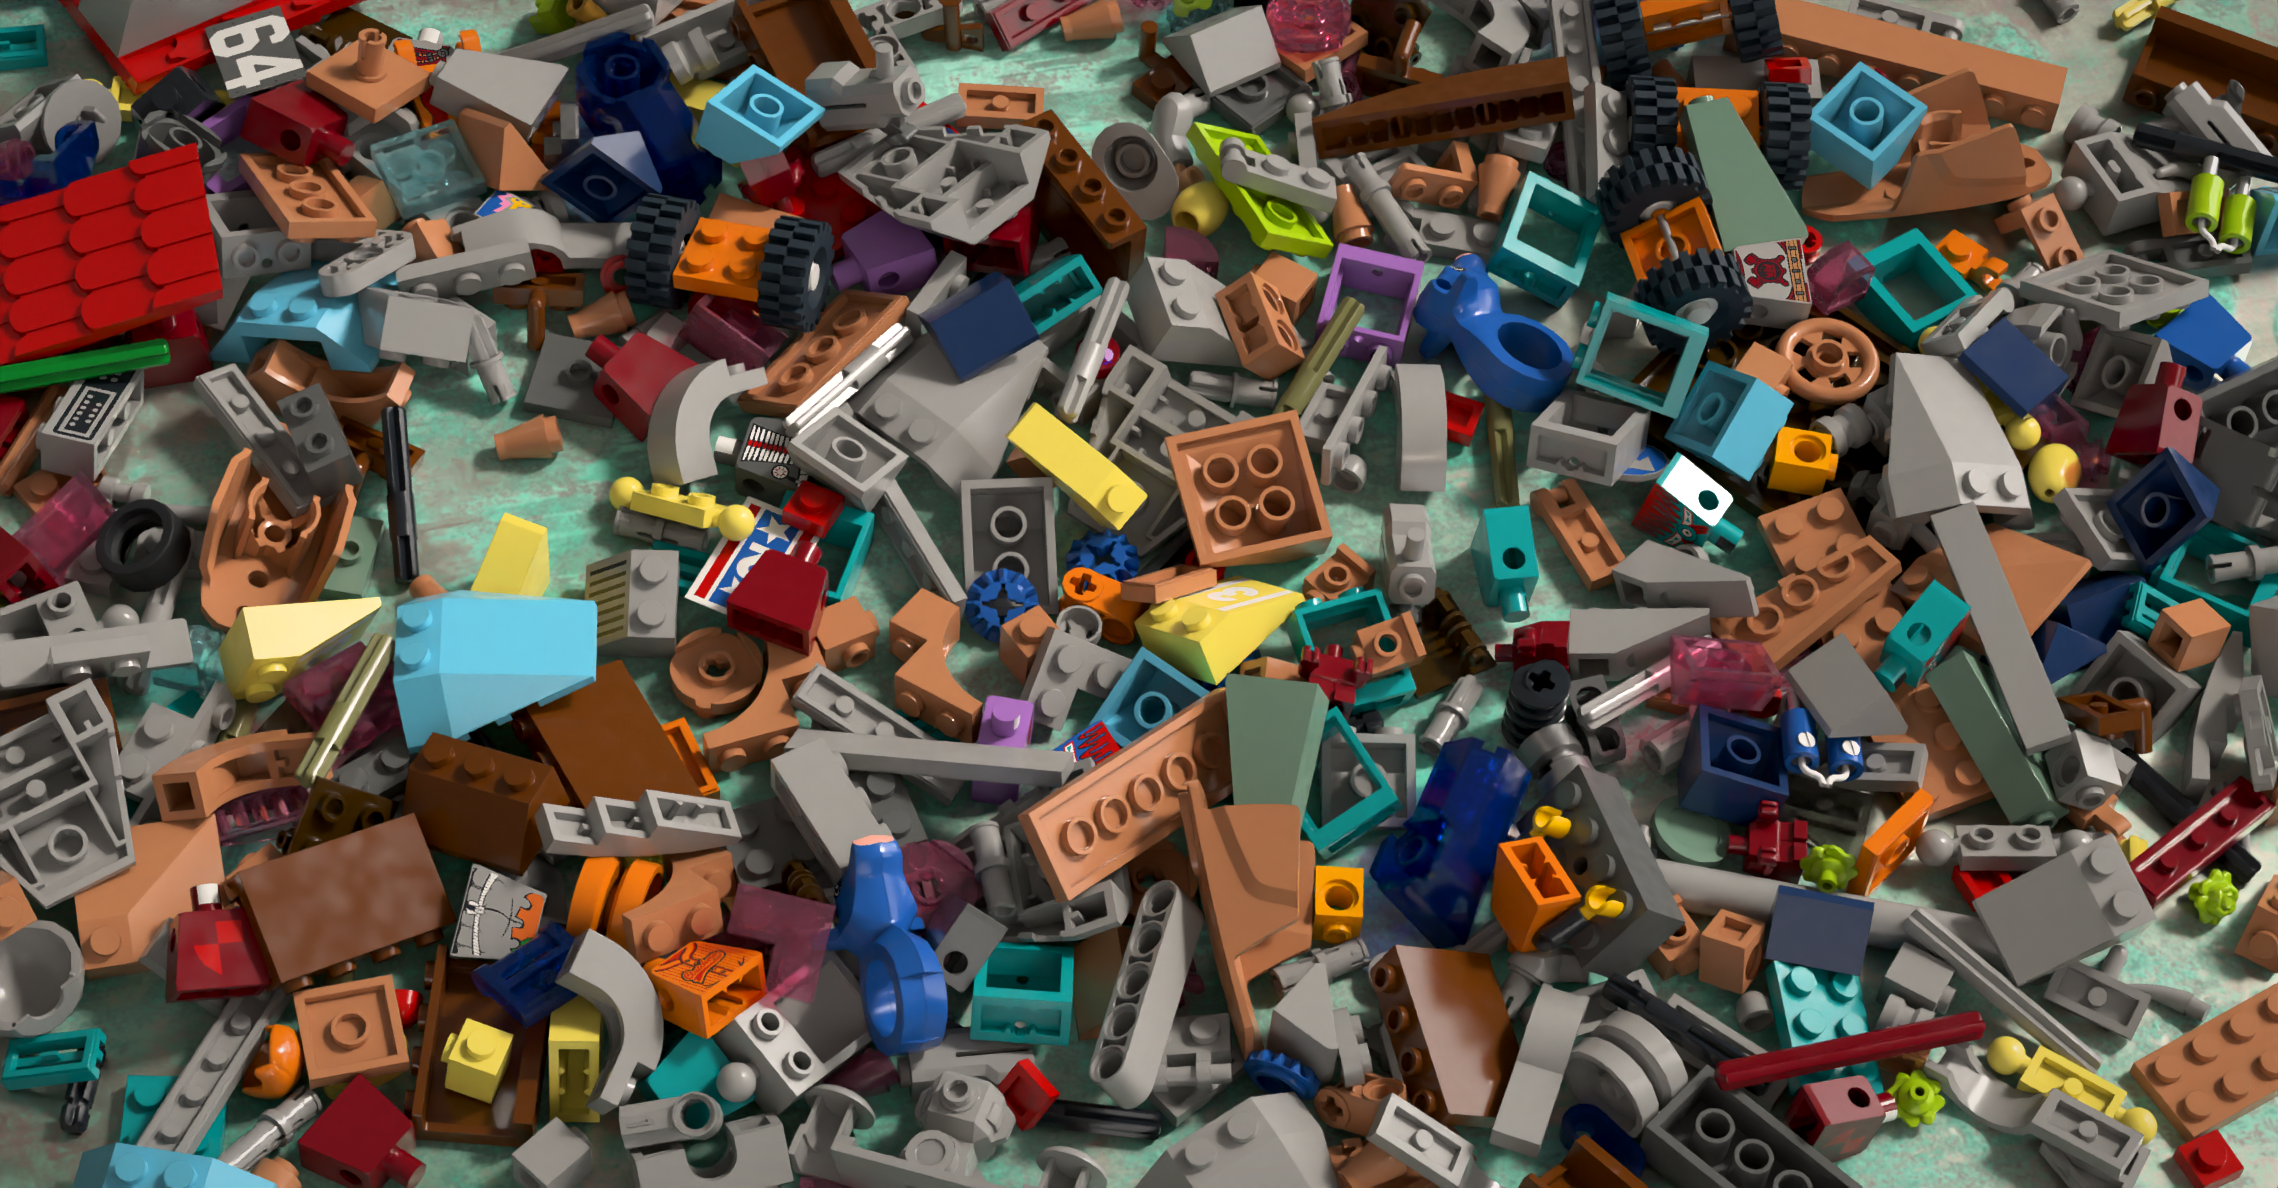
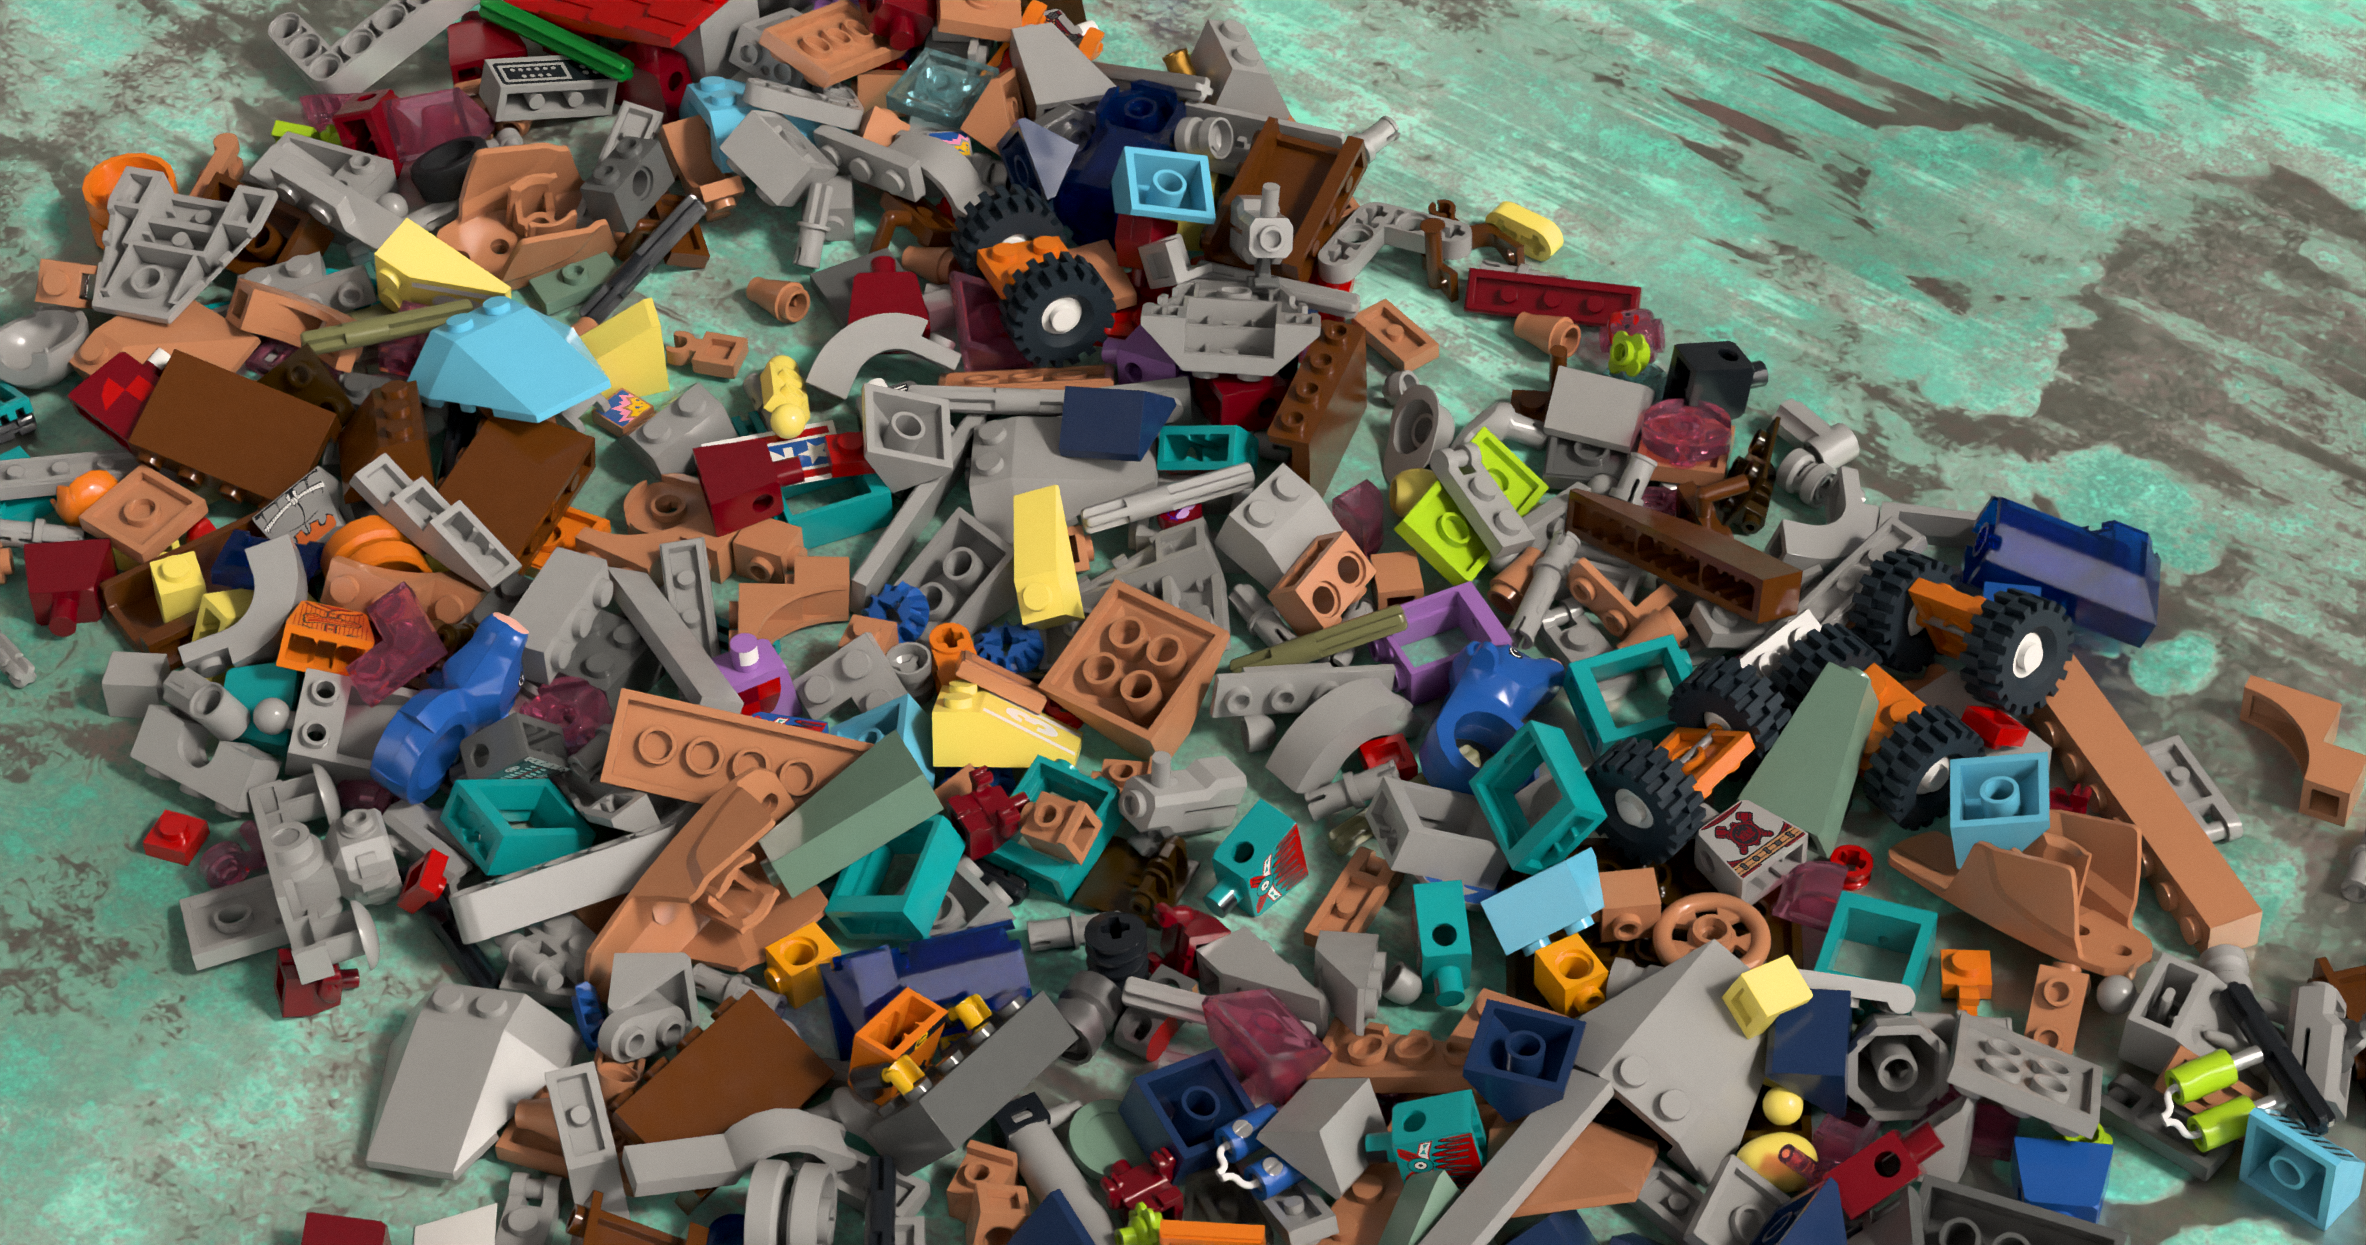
camera: 60 degrees right, 10 degrees down
none -> nougat plate [666,331,749,379]
none -> light grey panel [1138,233,1214,289]
none -> light grey pin [1304,759,1401,822]
none -> dark blue slope [1462,999,1587,1123]
none -> light yellow panel [1721,955,1813,1040]

